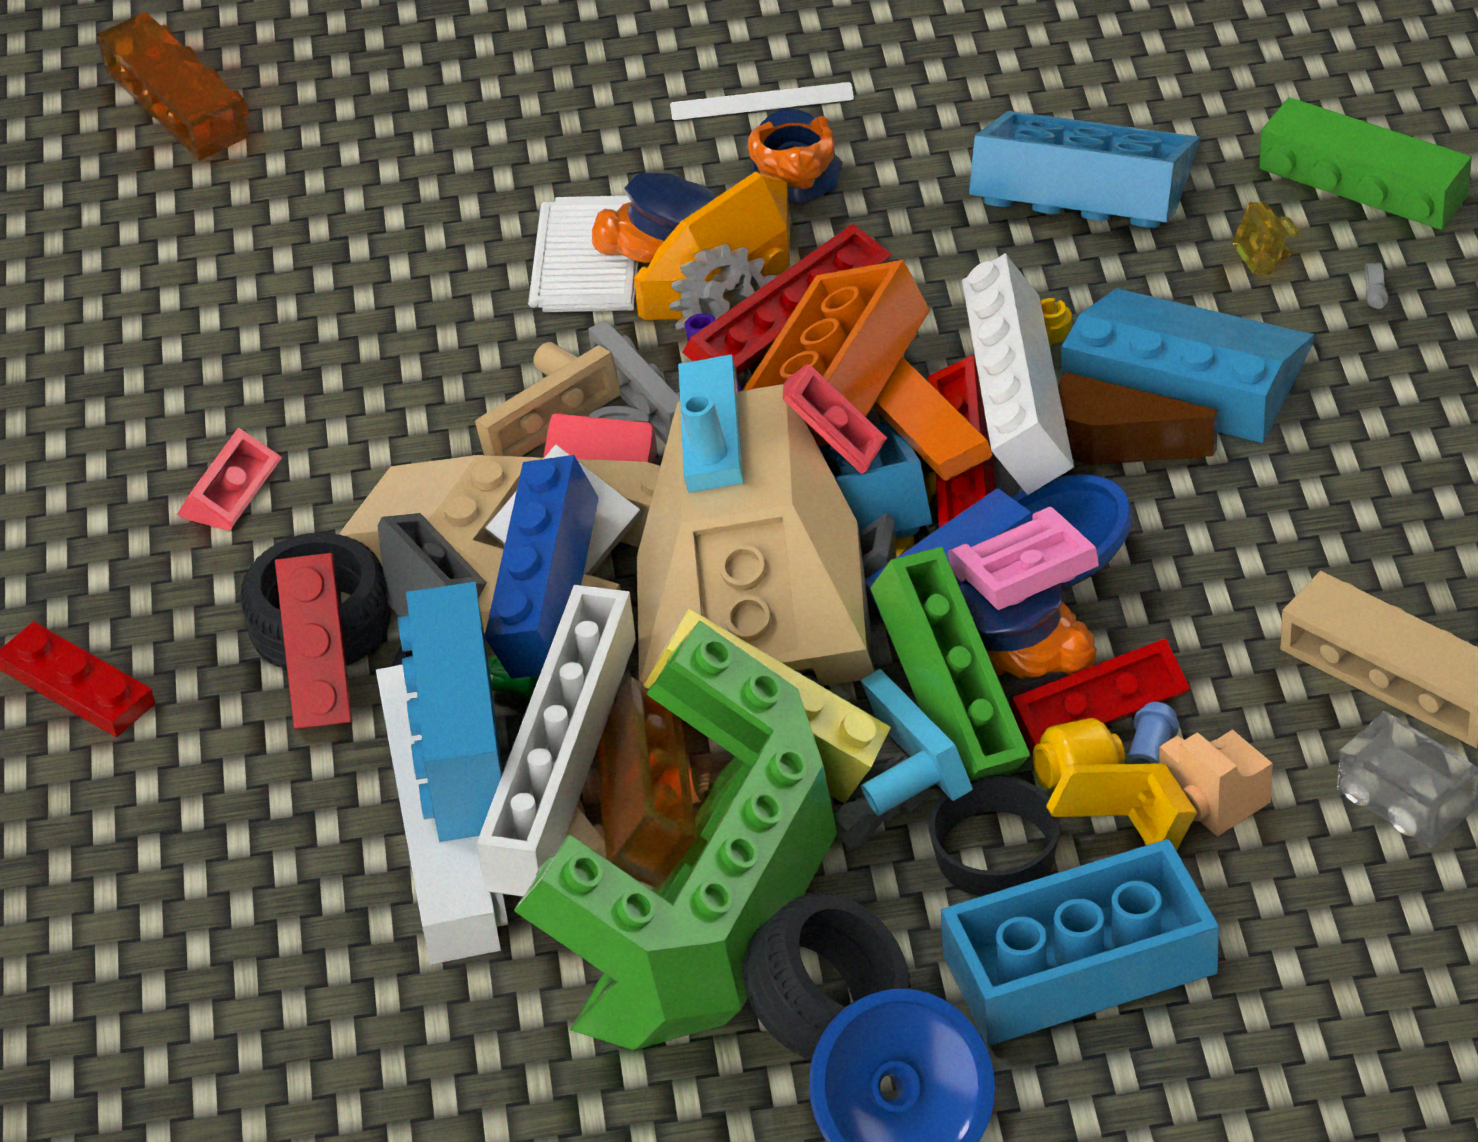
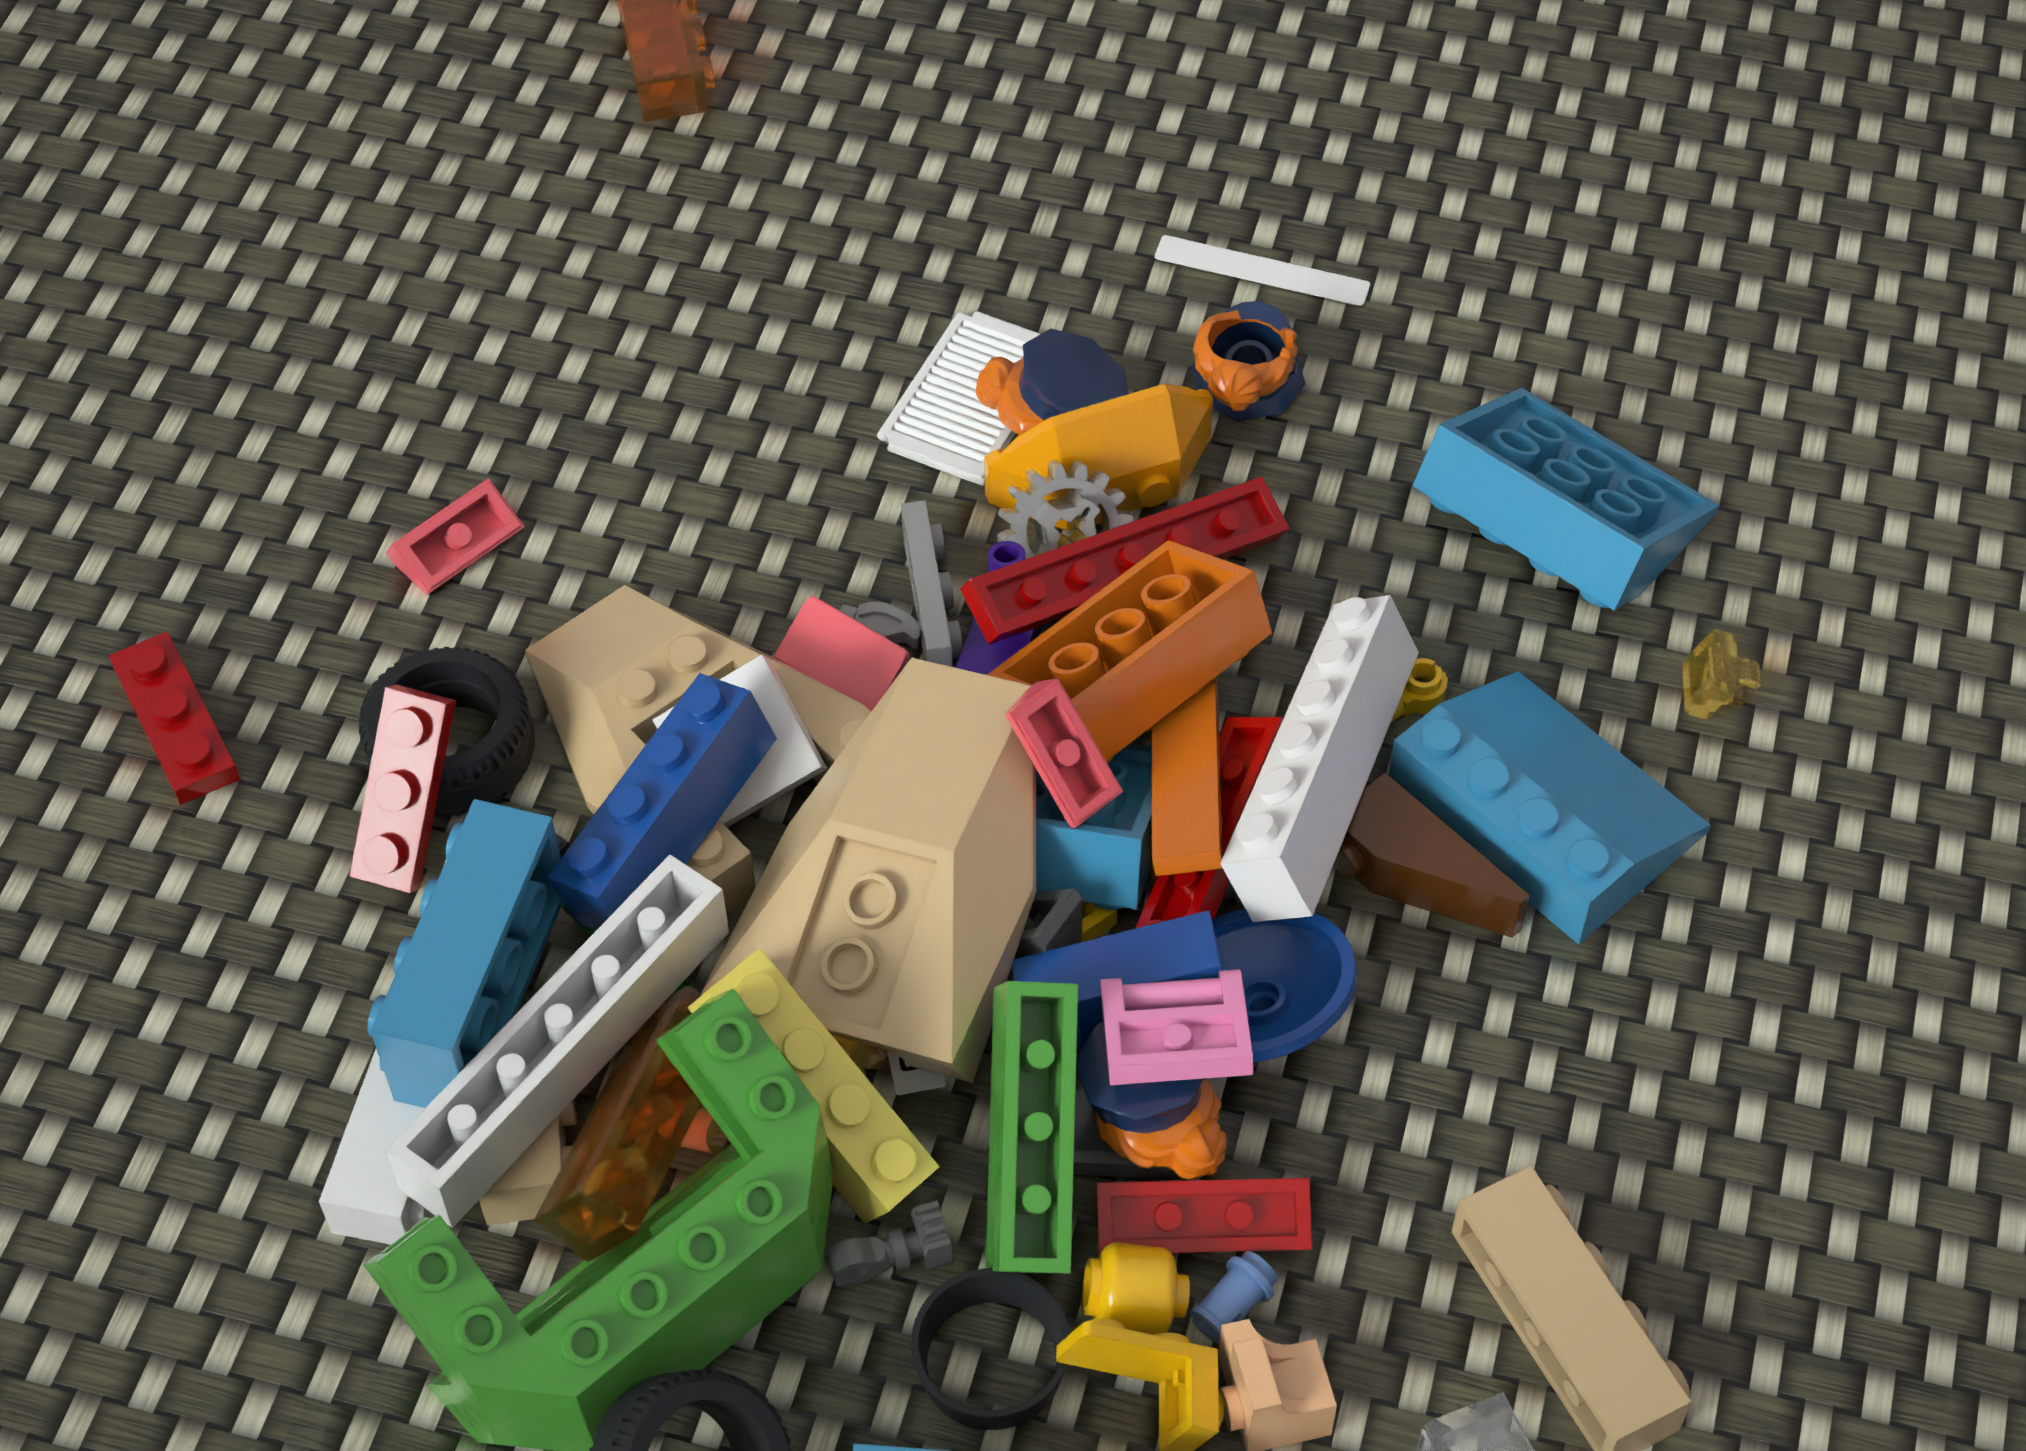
camera: 20 degrees right, 10 degrees up
dark grey slope [377,513,487,617] -> none
tan piece [475,342,621,457] -> none
medium azure piece [678,355,744,493] -> none
medium azure piece [861,669,973,816] -> none
bright green brick [1260,97,1472,230] -> none
light grey piece [1364,263,1388,309] -> none

